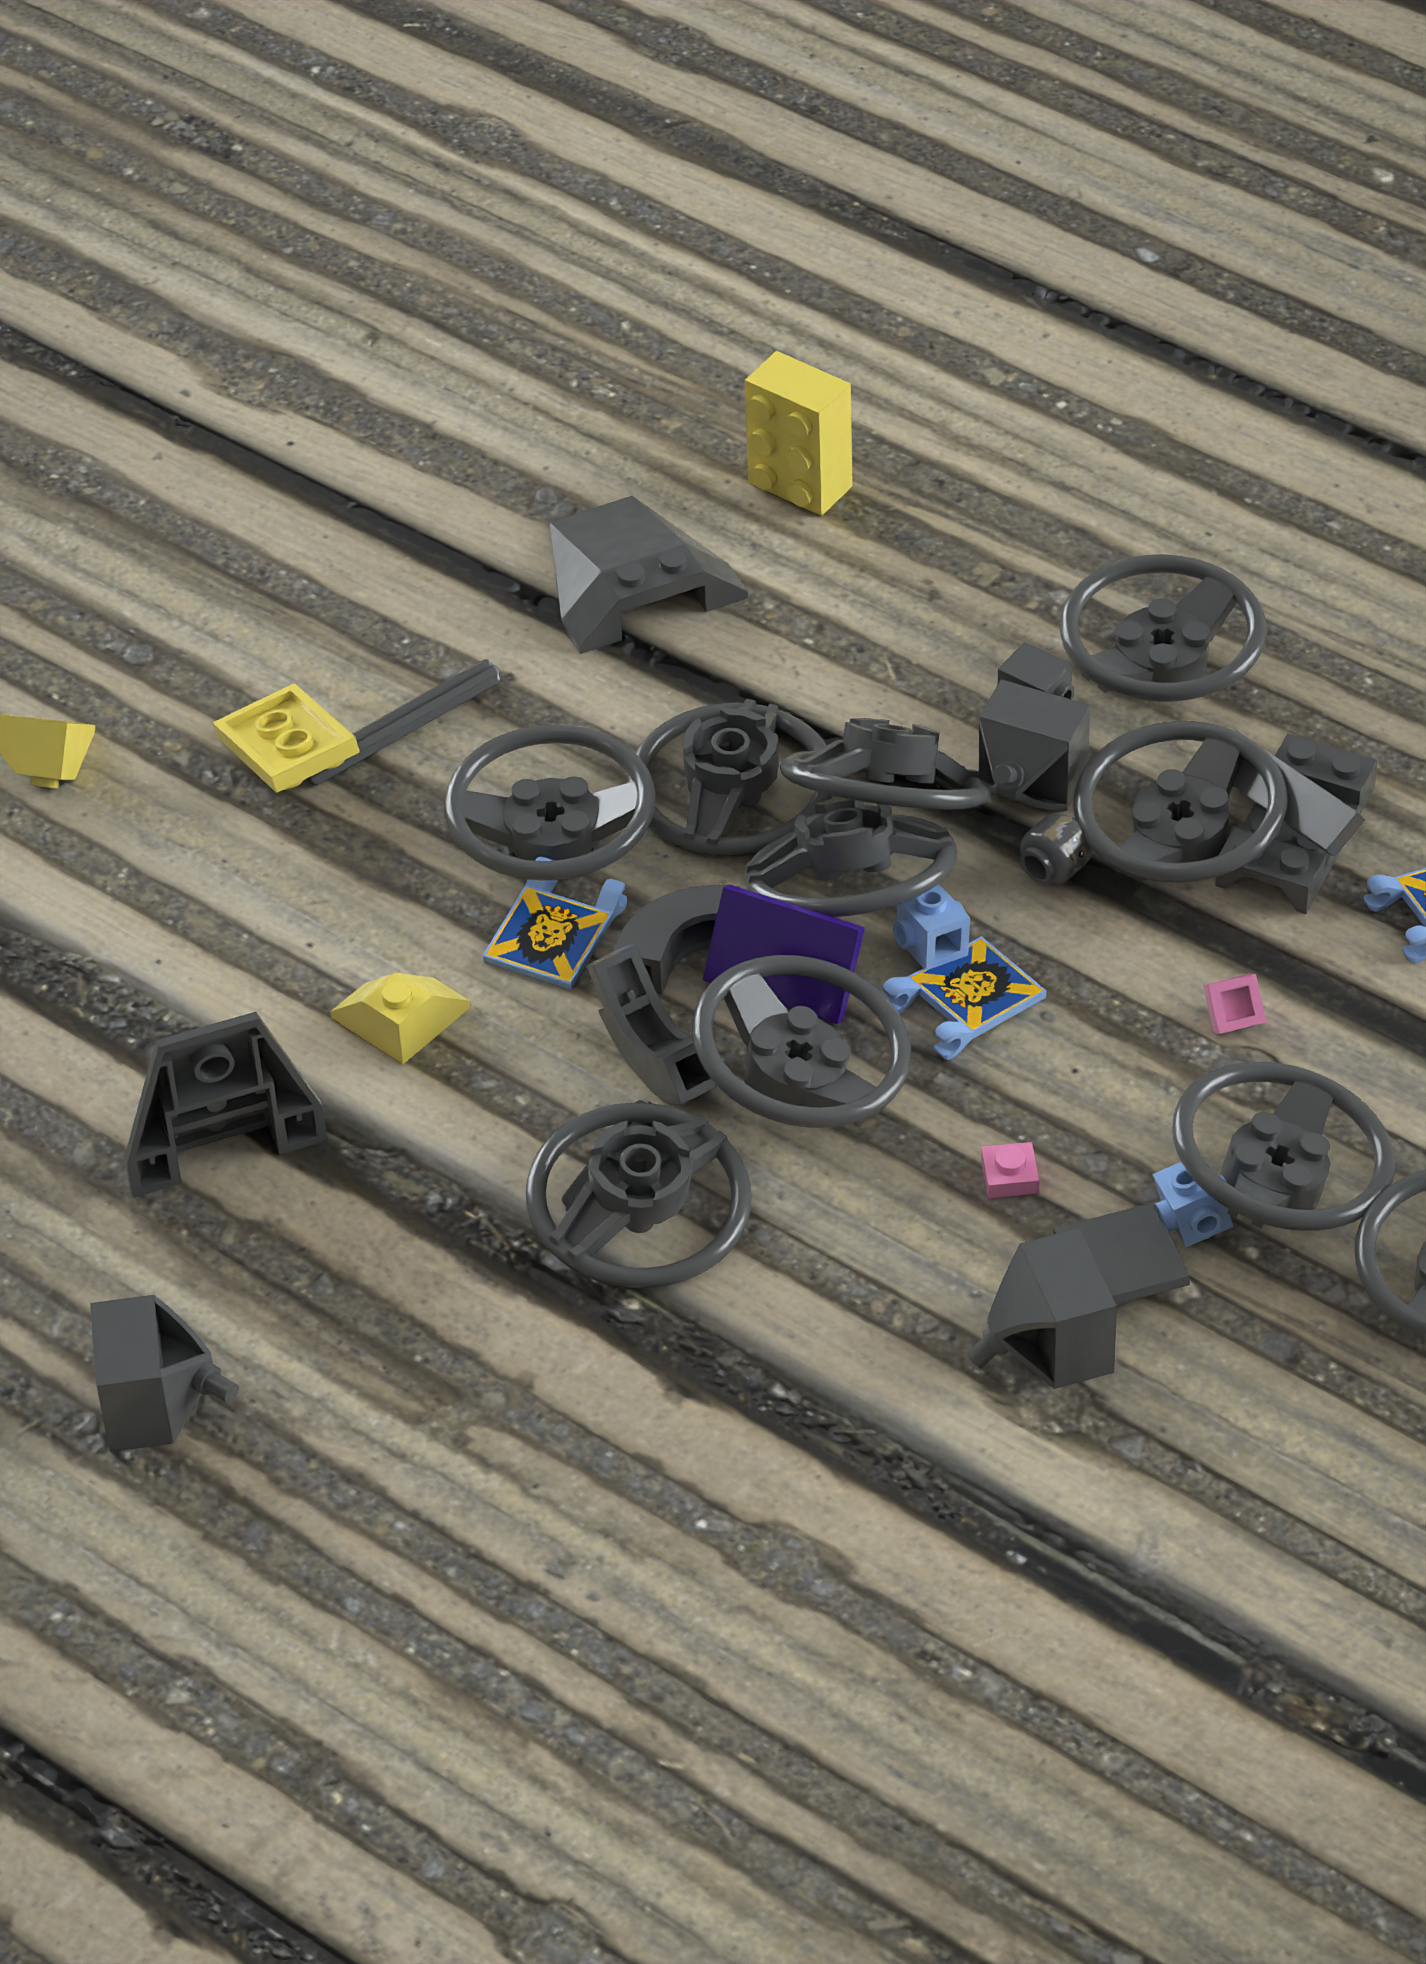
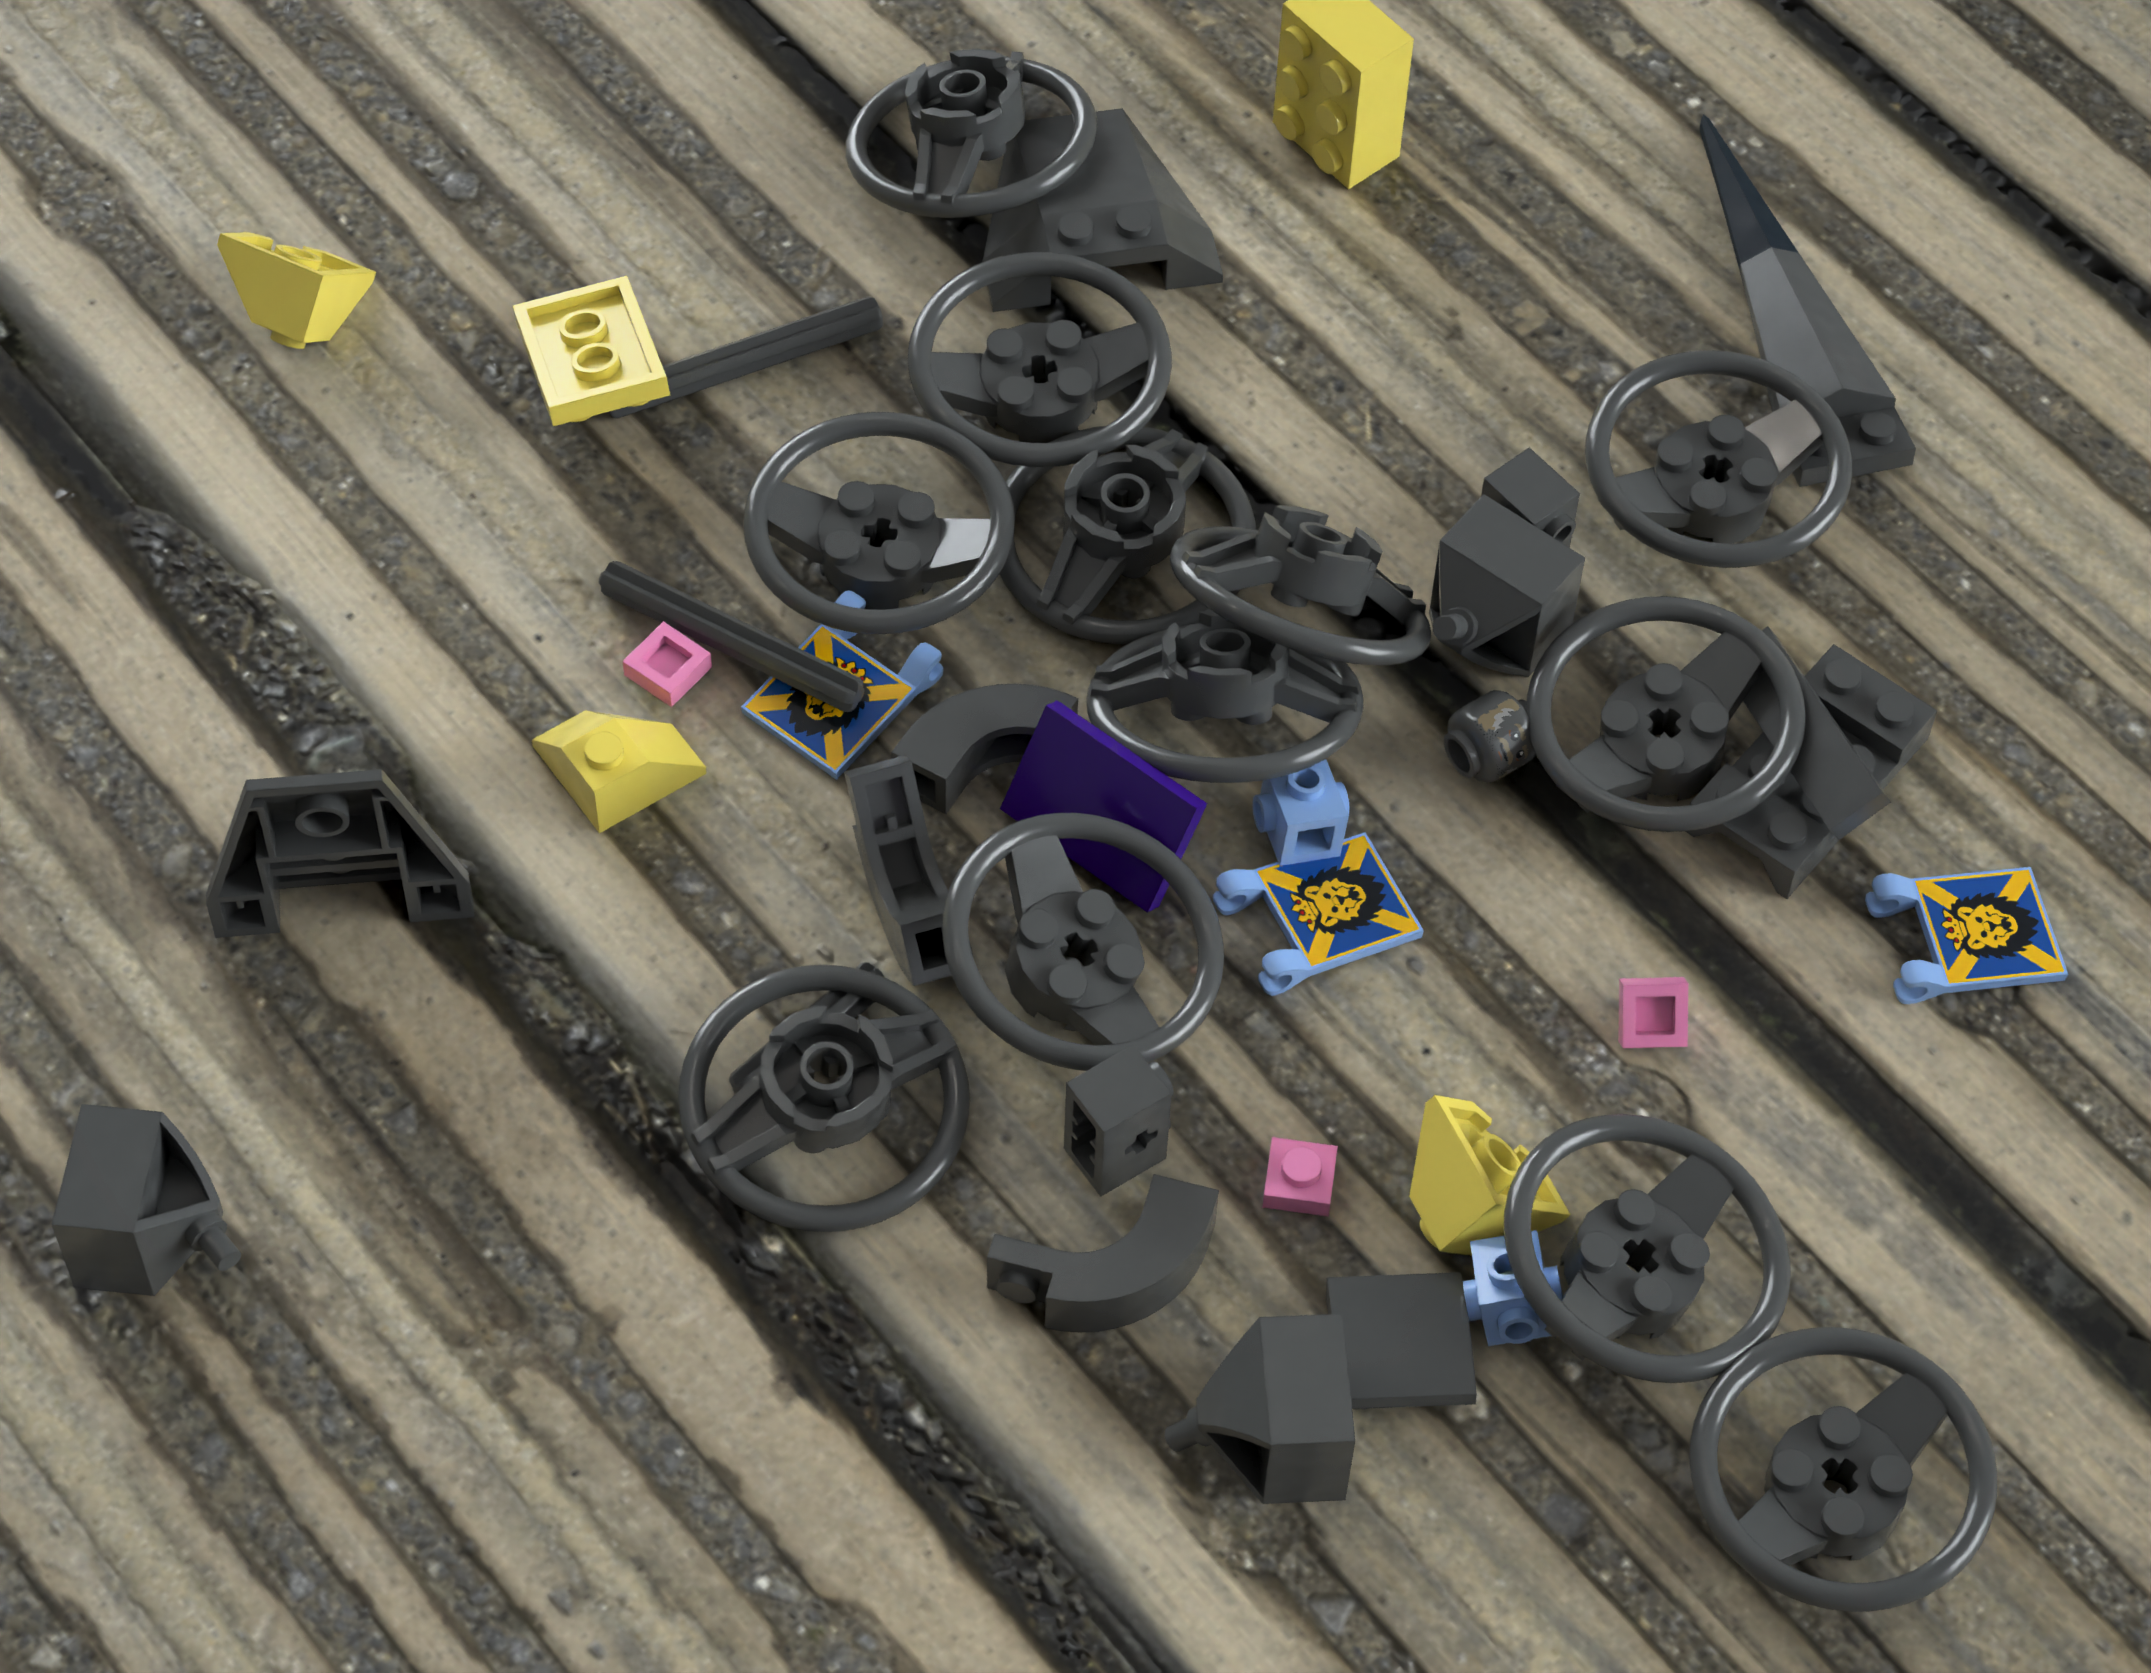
camera: 10 degrees right, 10 degrees up
none -> dark grey axle [598,561,865,712]
none -> bright pink plate [623,621,712,707]
none -> dark grey piece [846,49,1097,218]
none -> dark grey piece [908,252,1172,467]
none -> dark grey arch [987,1174,1219,1333]
none -> dark grey brick [1064,1044,1174,1197]
none -> light yellow slope [1409,1095,1571,1256]
none -> dark grey plate [1699,114,1916,487]

